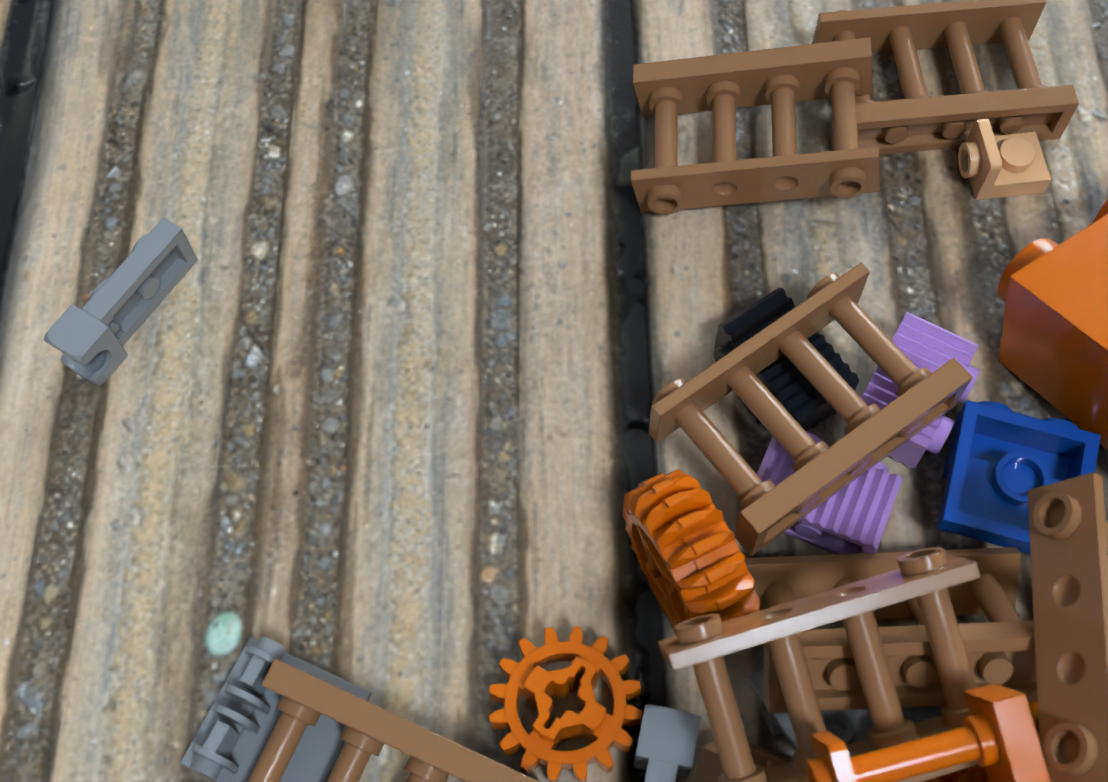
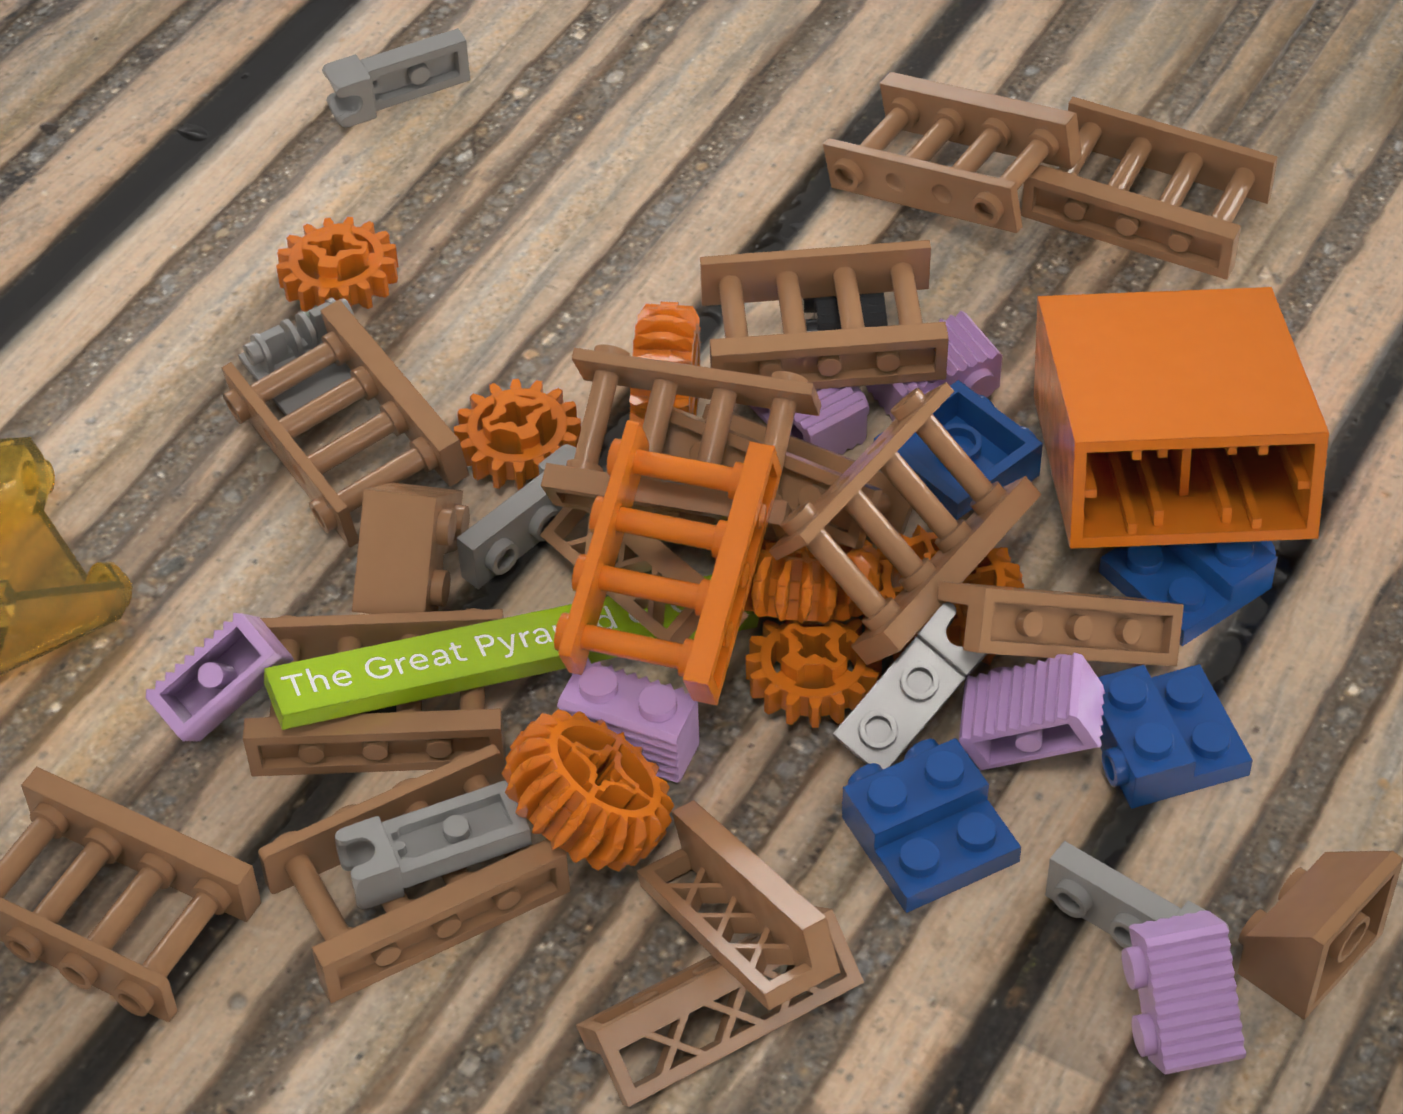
camera: 30 degrees right, 15 degrees down
light nougat bracket [958,119,1051,200] -> none
none -> orange gear [276,217,399,312]

